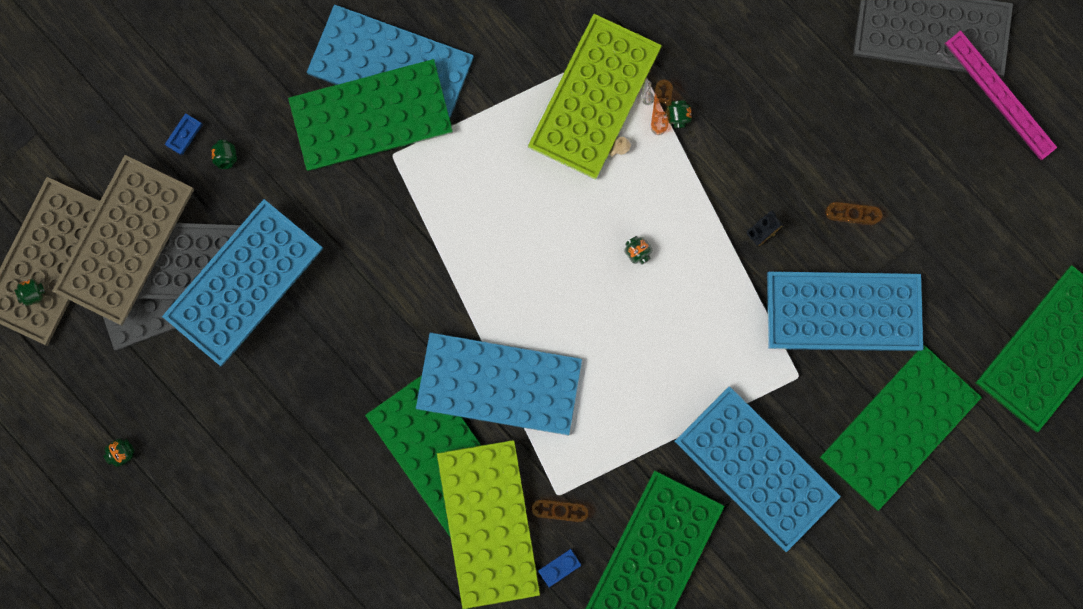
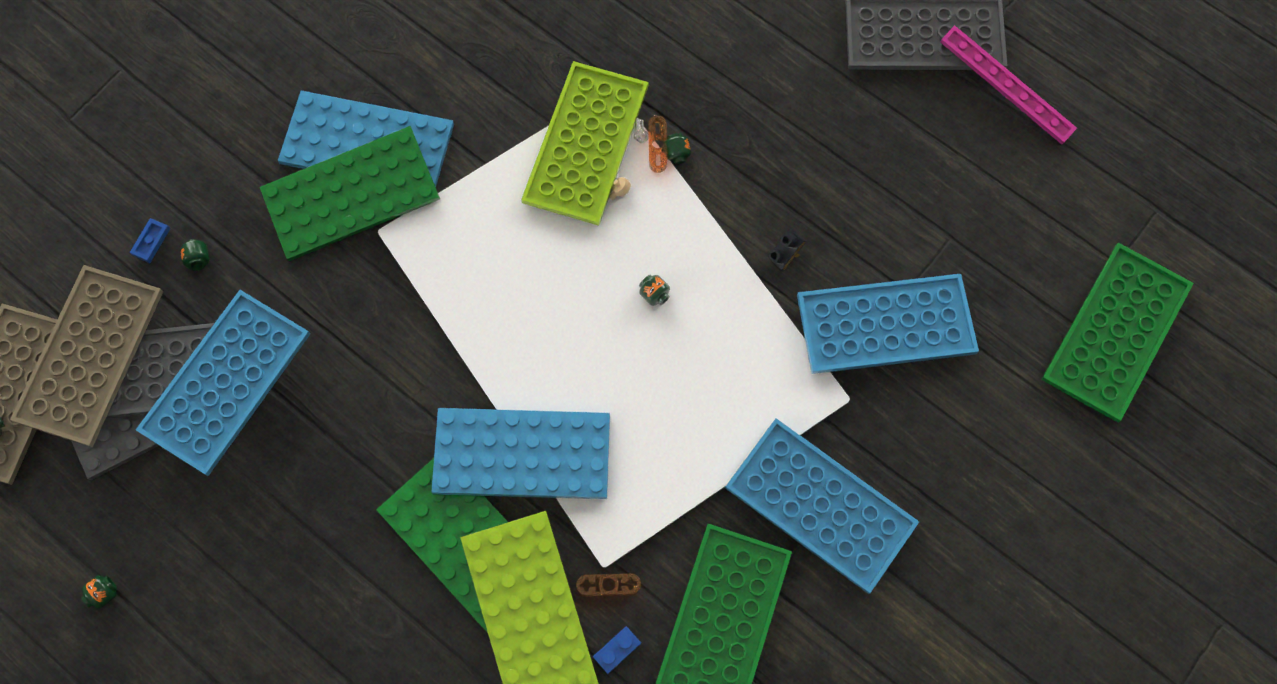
camera: 10 degrees left, 10 degrees down
green plate [819,345,982,511] -> none
clear orange beam [825,202,882,225] -> none

